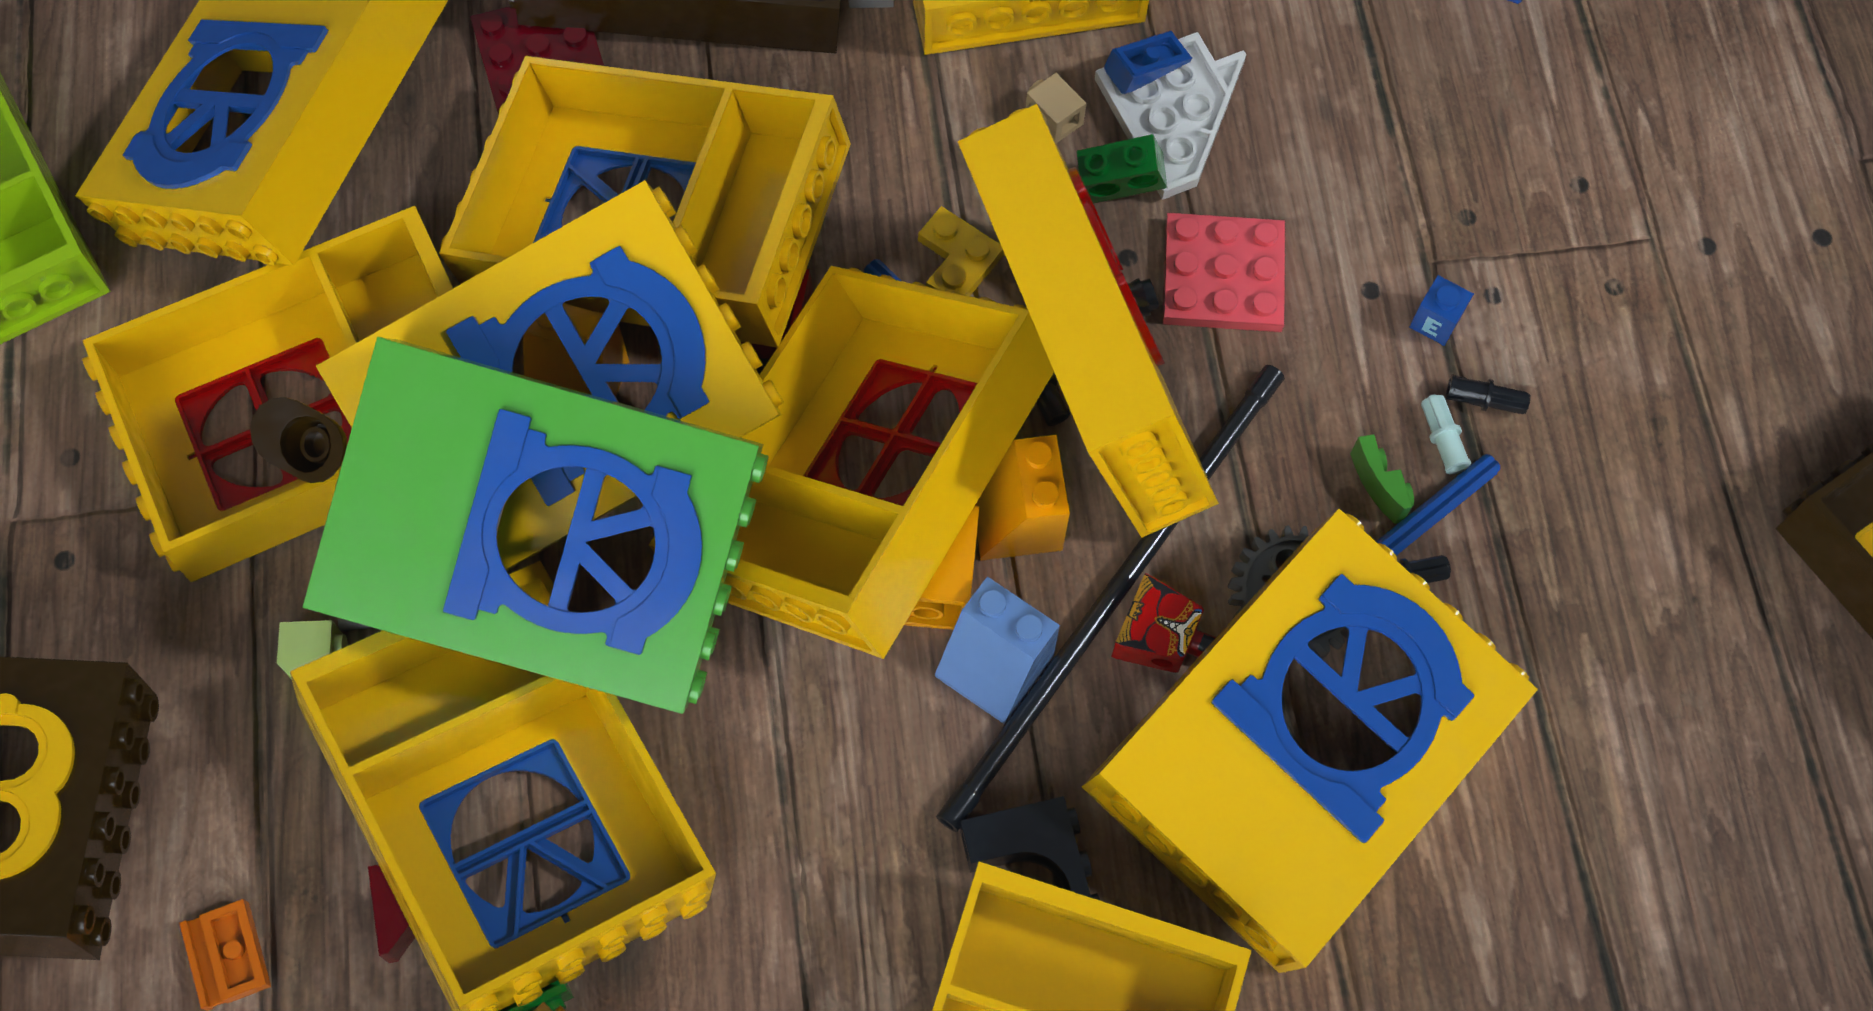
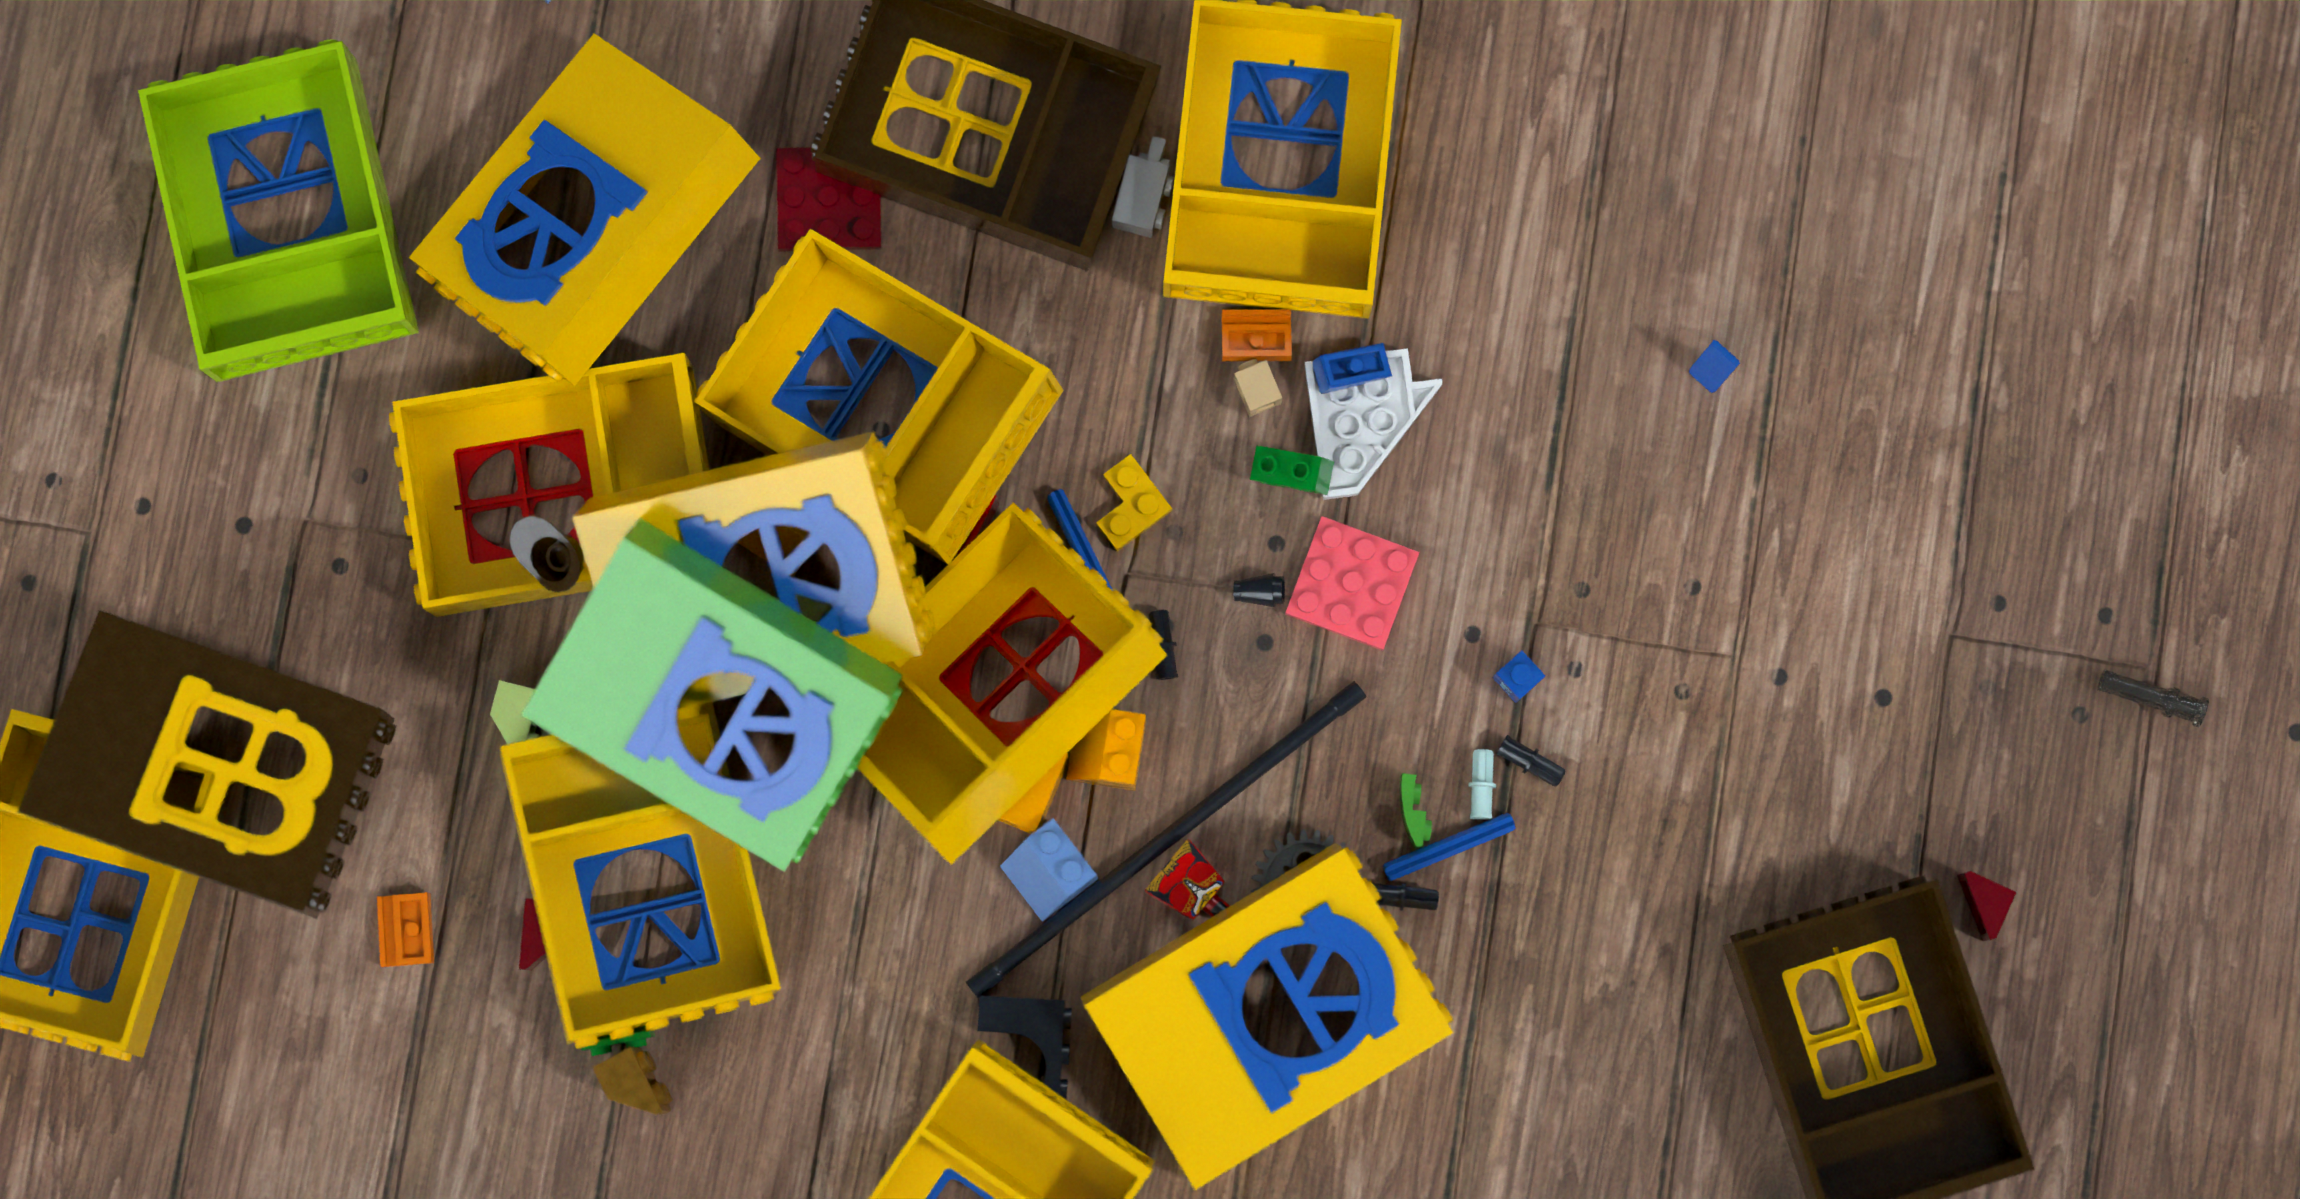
camera: 20 degrees right, 15 degrees up
yellow panel [957,104,1219,538] -> none
none -> orange plate [1222,309,1292,361]

